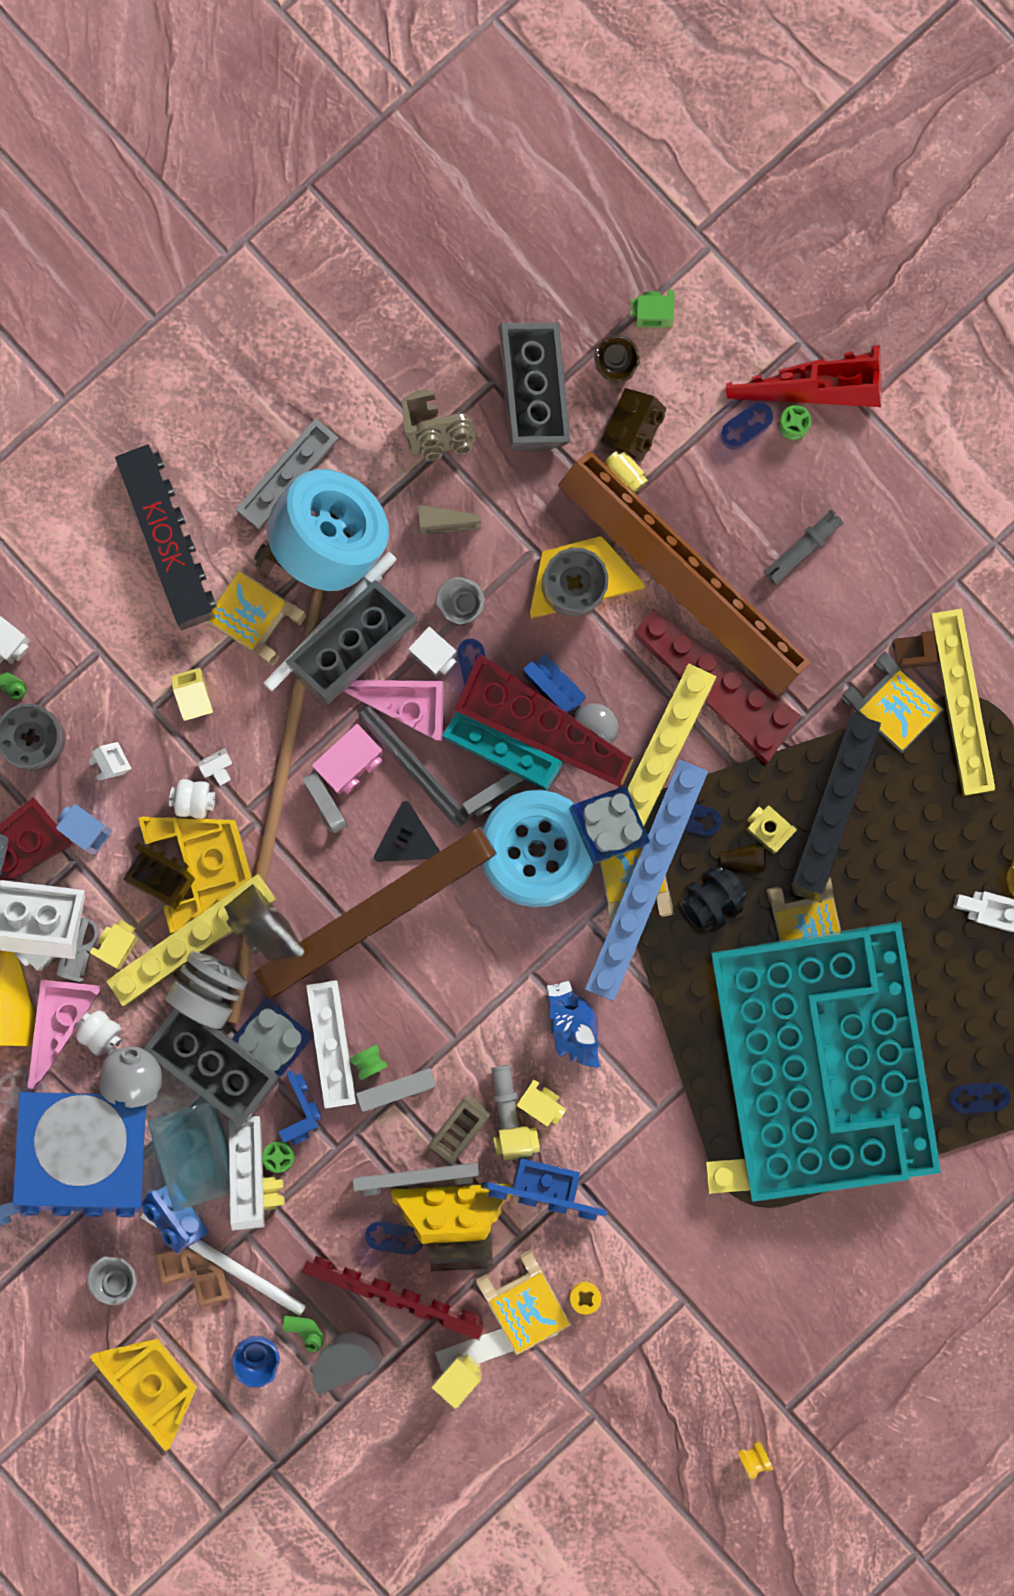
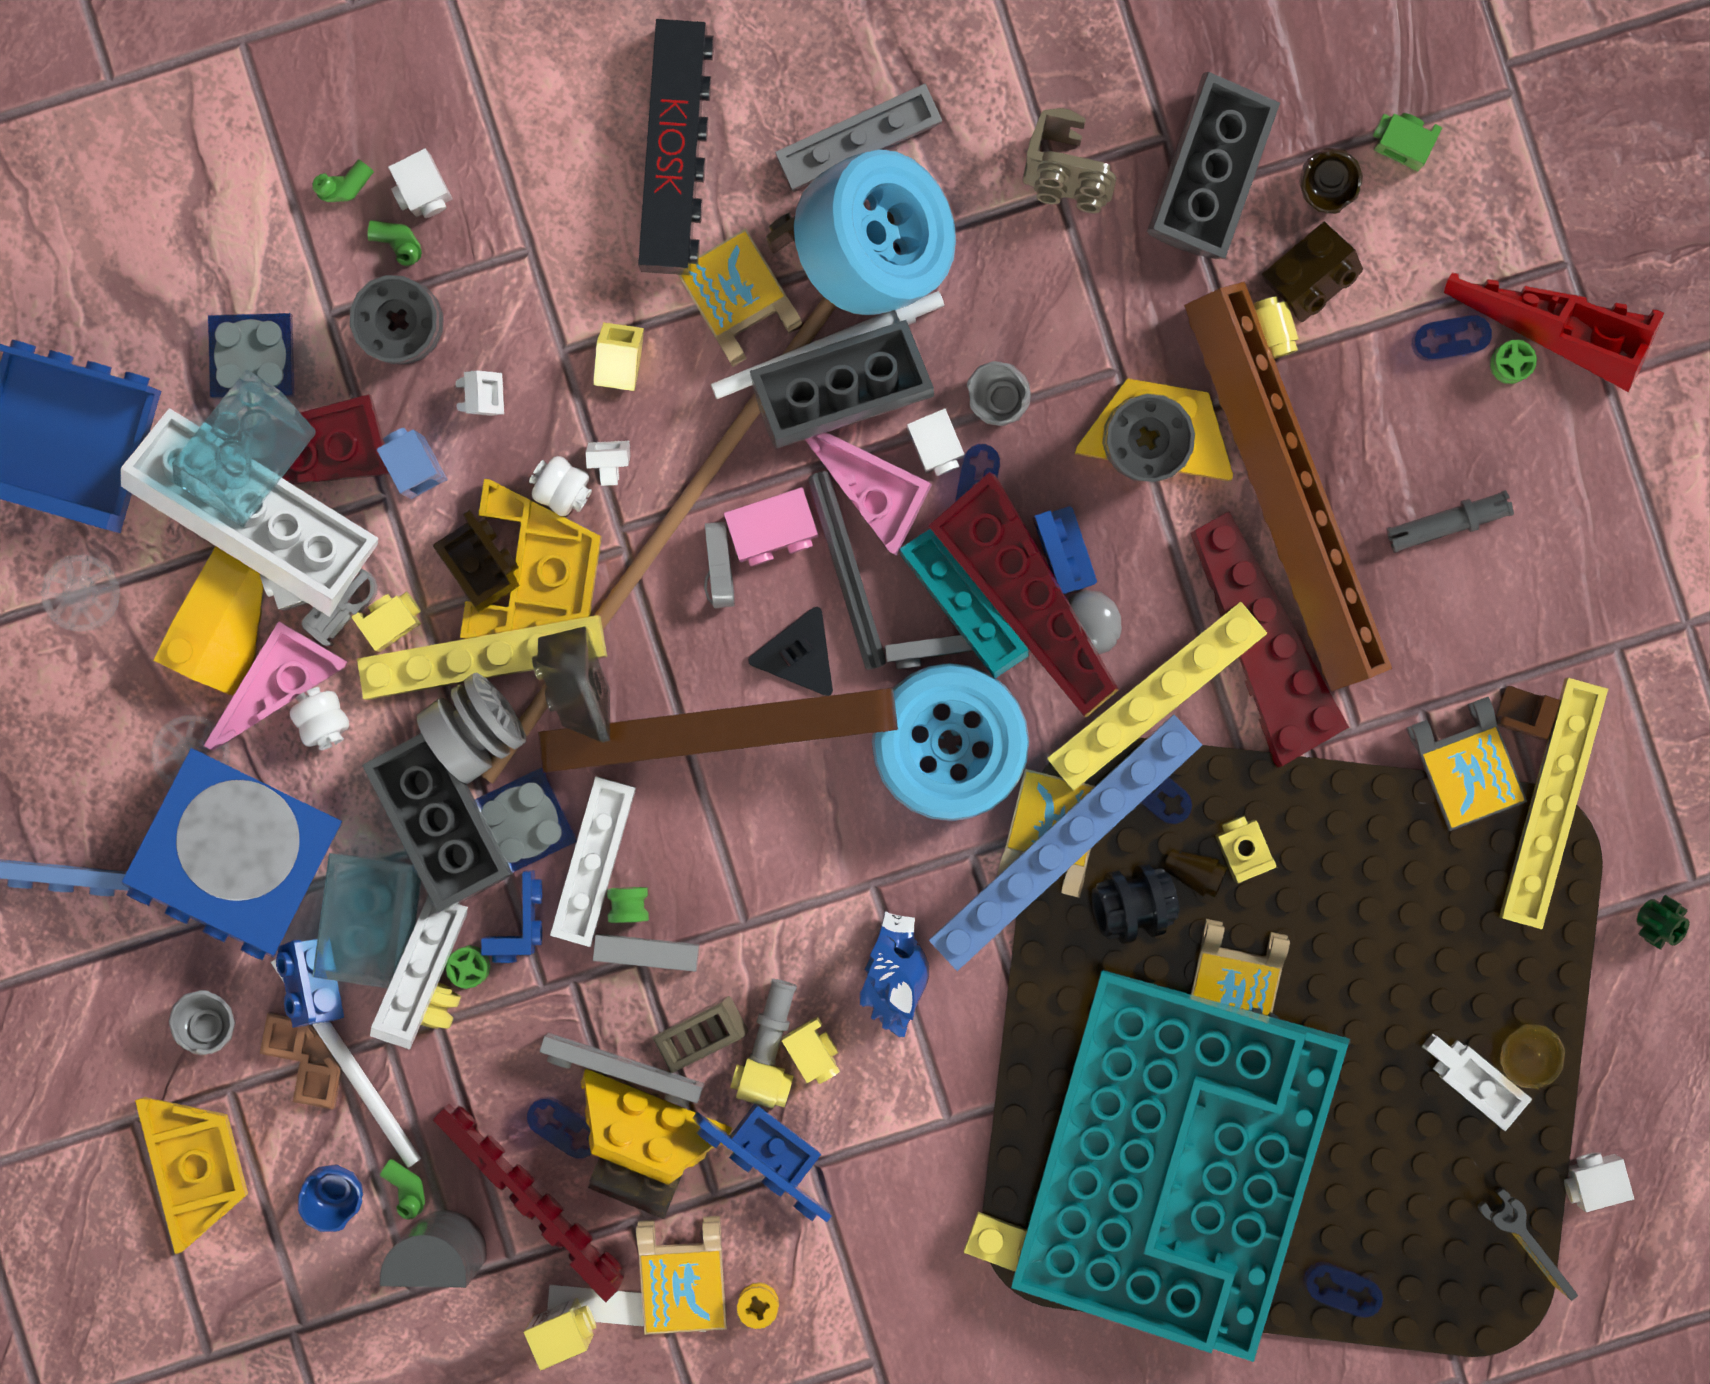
camera: 20 degrees right, 5 degrees up
light grey cylinder [99,1047,162,1108] -> none
dark tan slope [418,505,481,535] -> none
light grey piece [569,786,650,865] -> none
black brick [792,713,881,903] -> none

